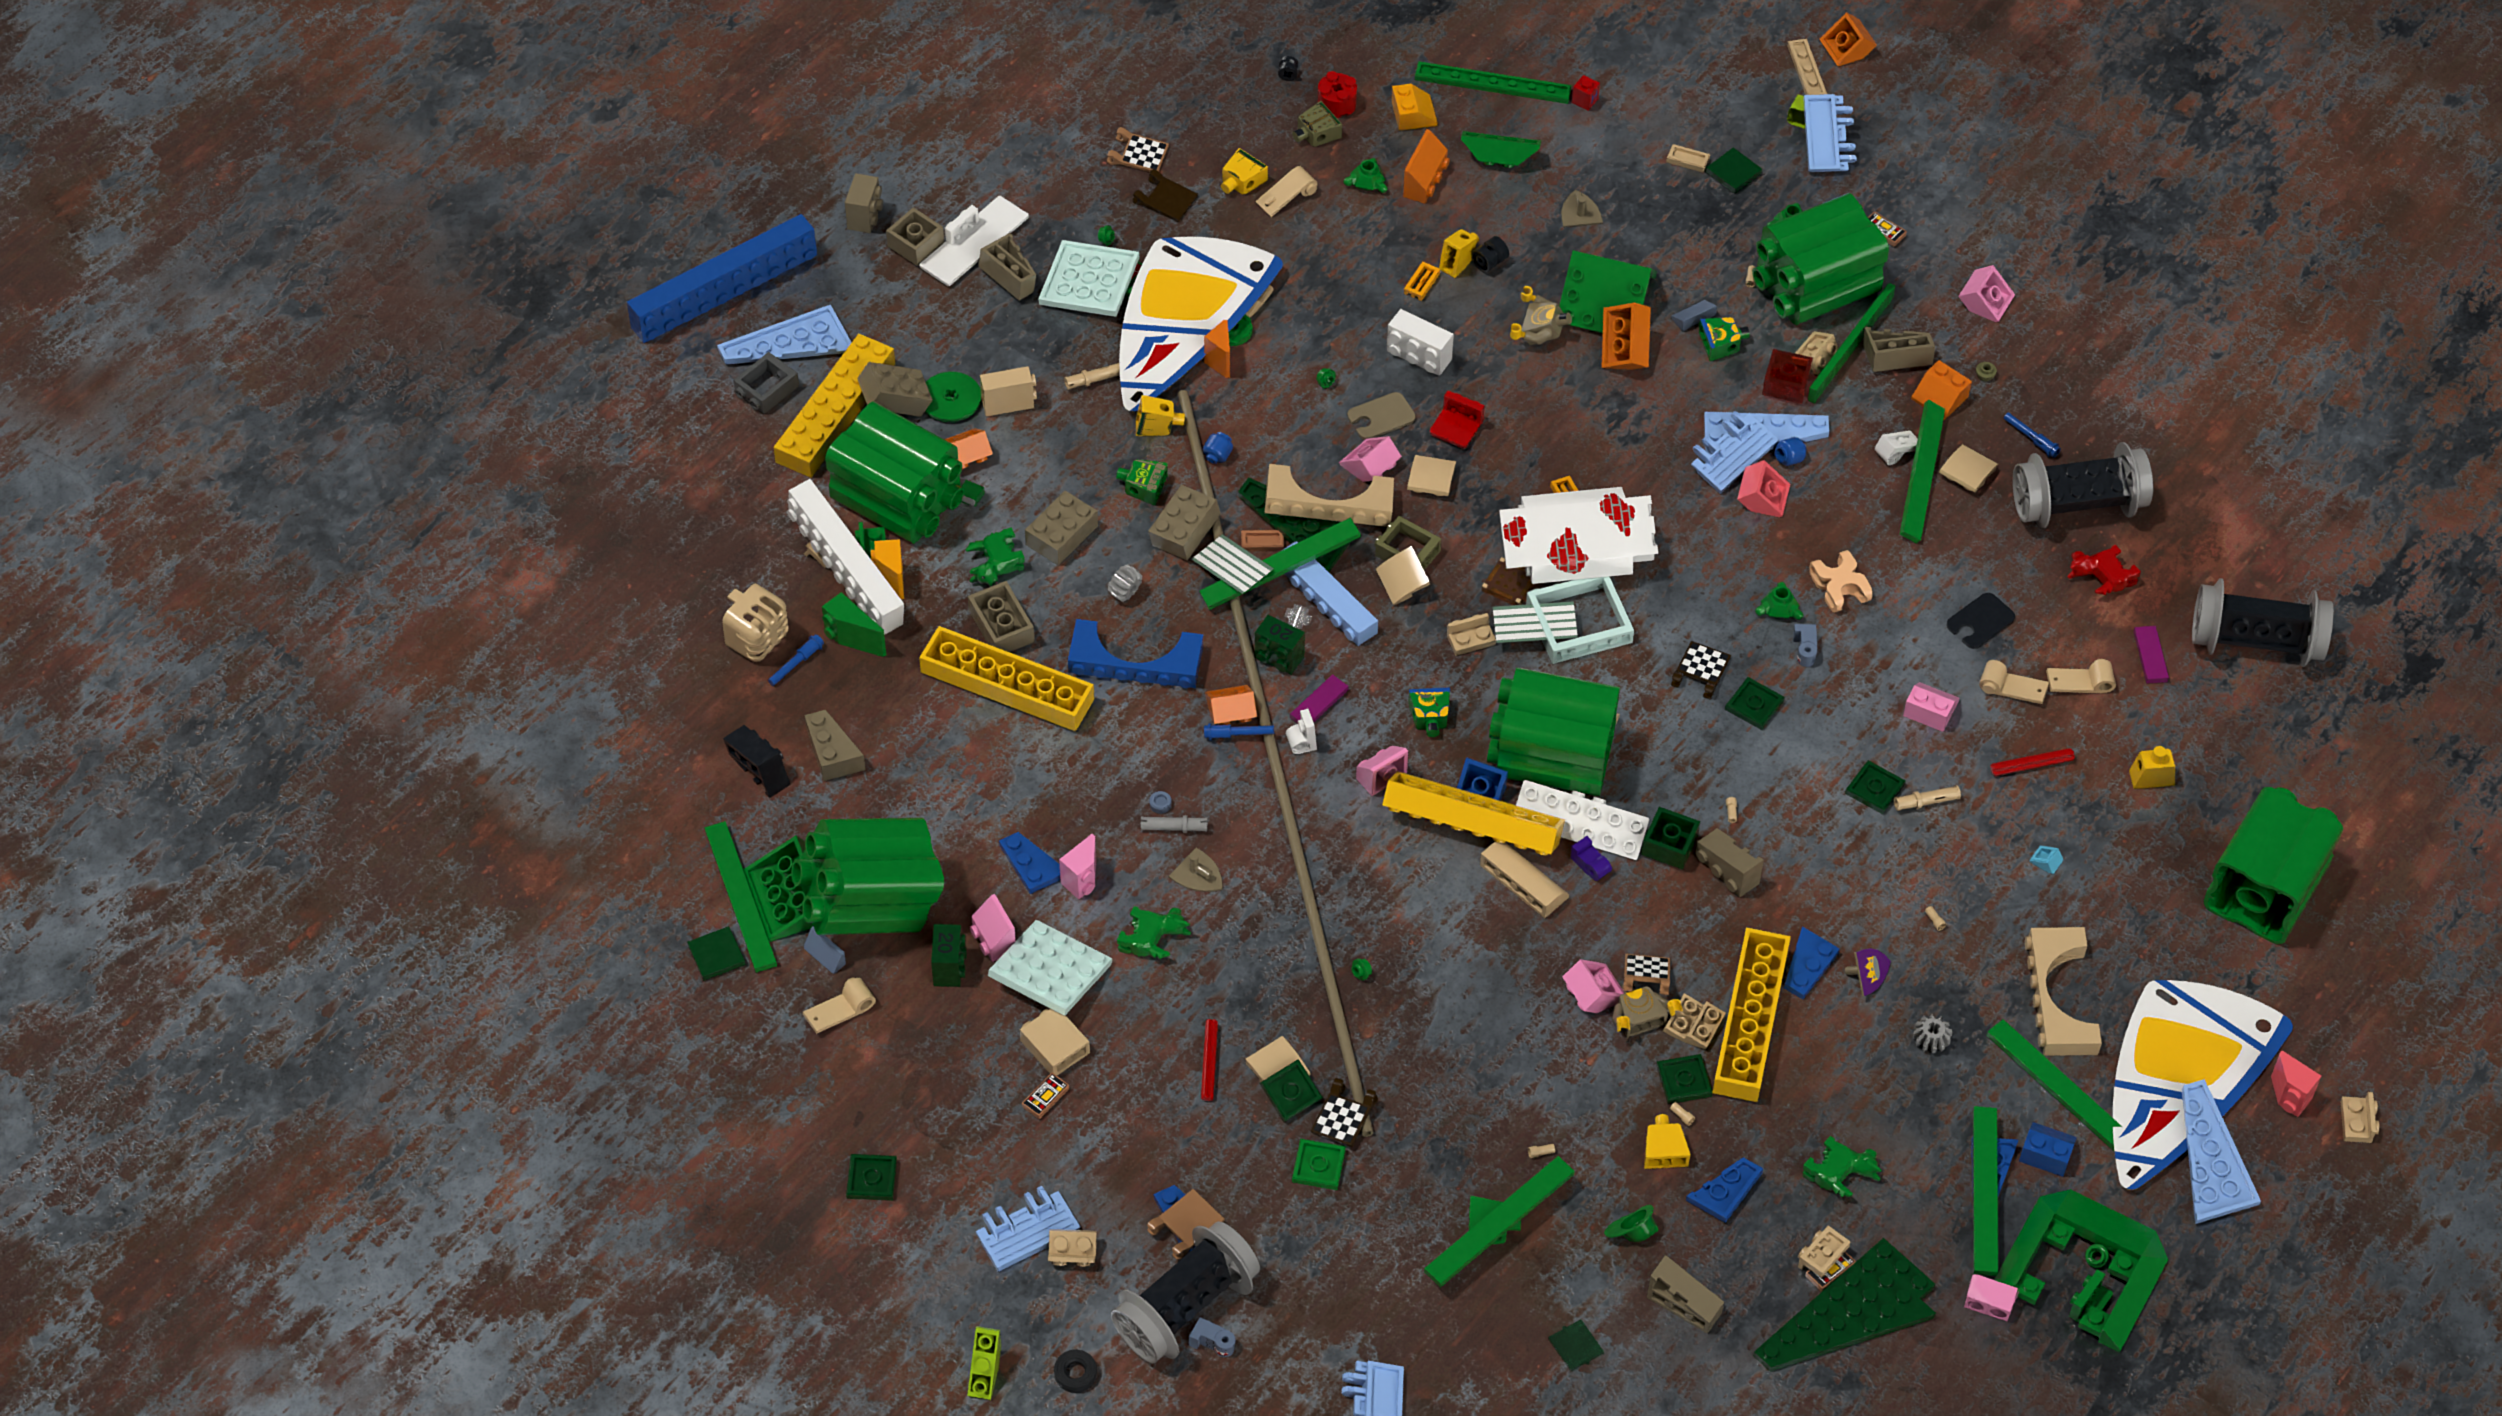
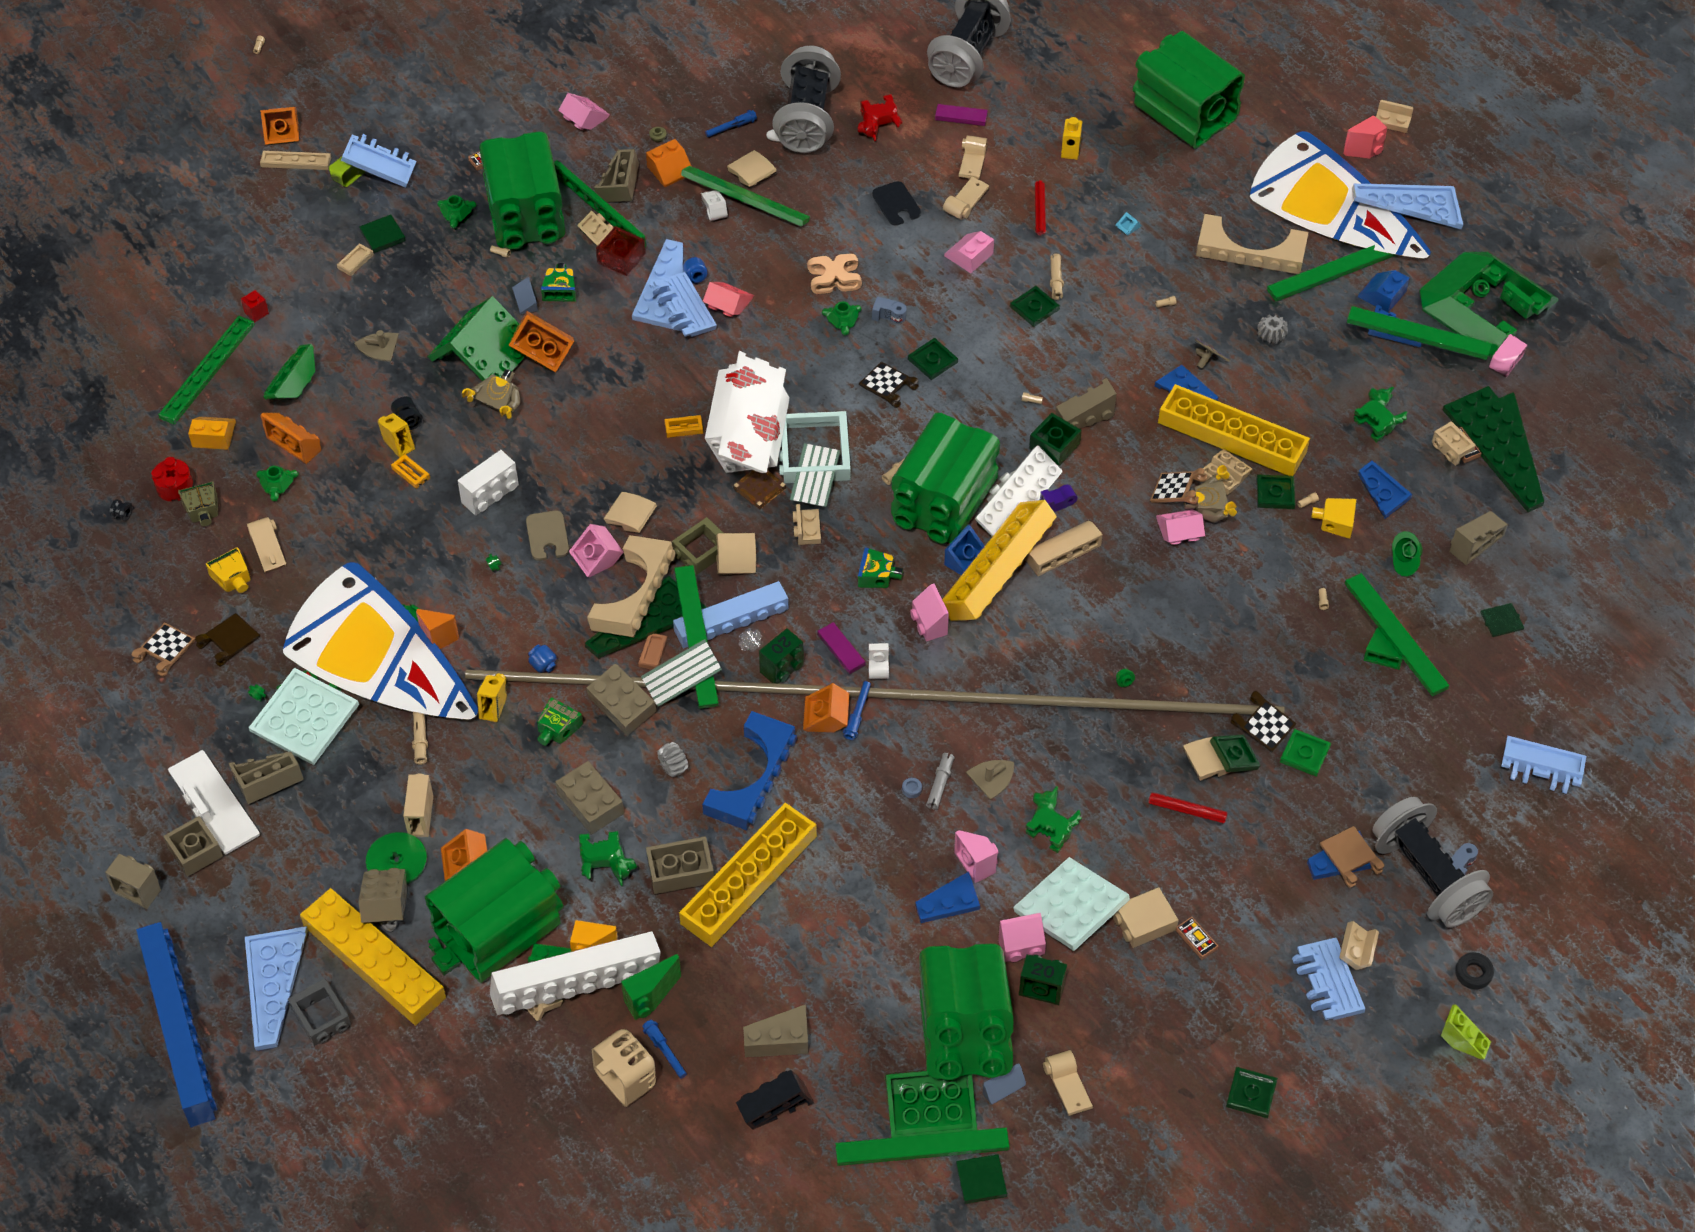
camera: 75 degrees left, 0 degrees up
red bracket [1430,390,1485,448] -> none

